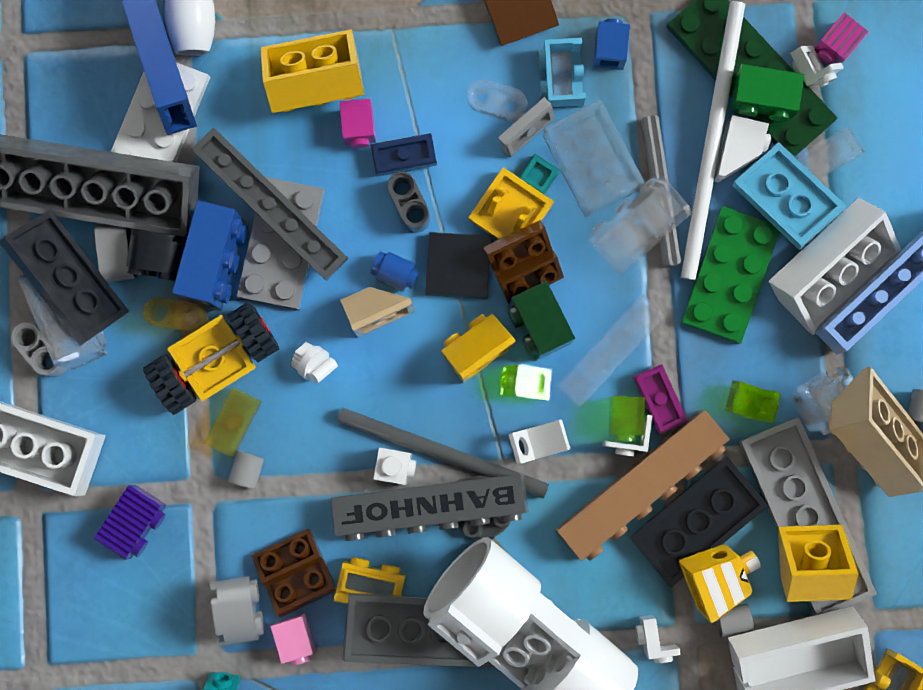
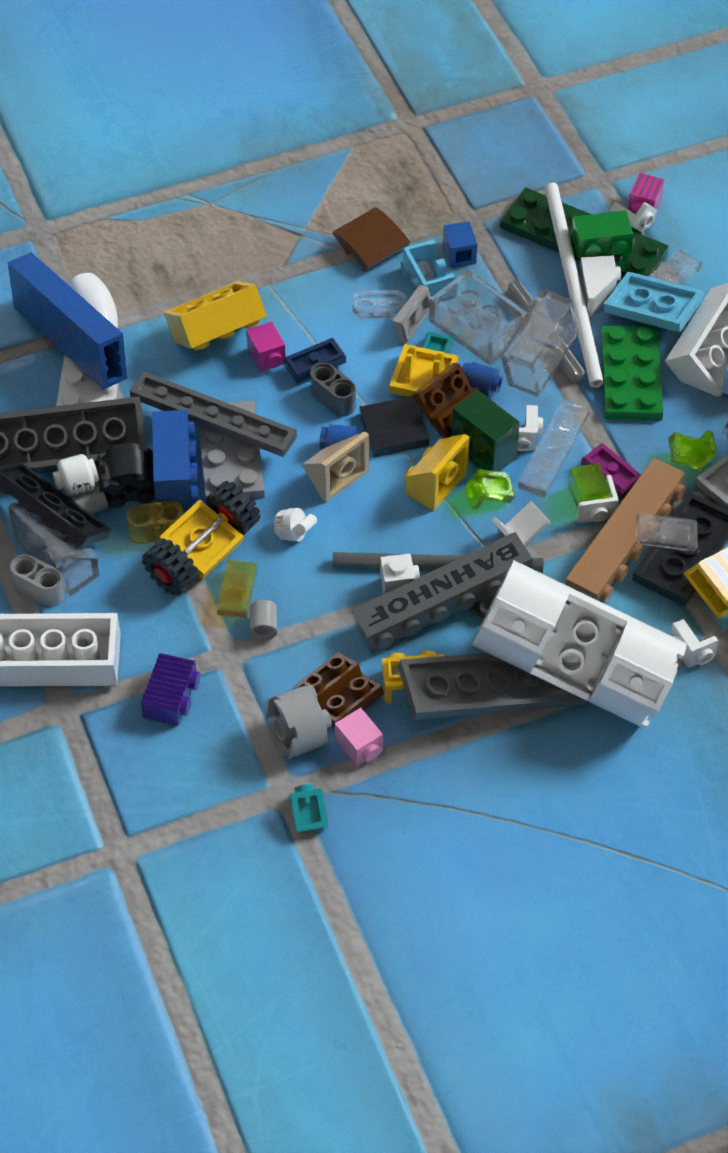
camera: 20 degrees left, 30 degrees down
none -> white head [53,454,99,497]
none -> blue brick [462,362,503,397]
none -> white bracket [517,405,543,451]
none -> clear plate [636,513,698,551]

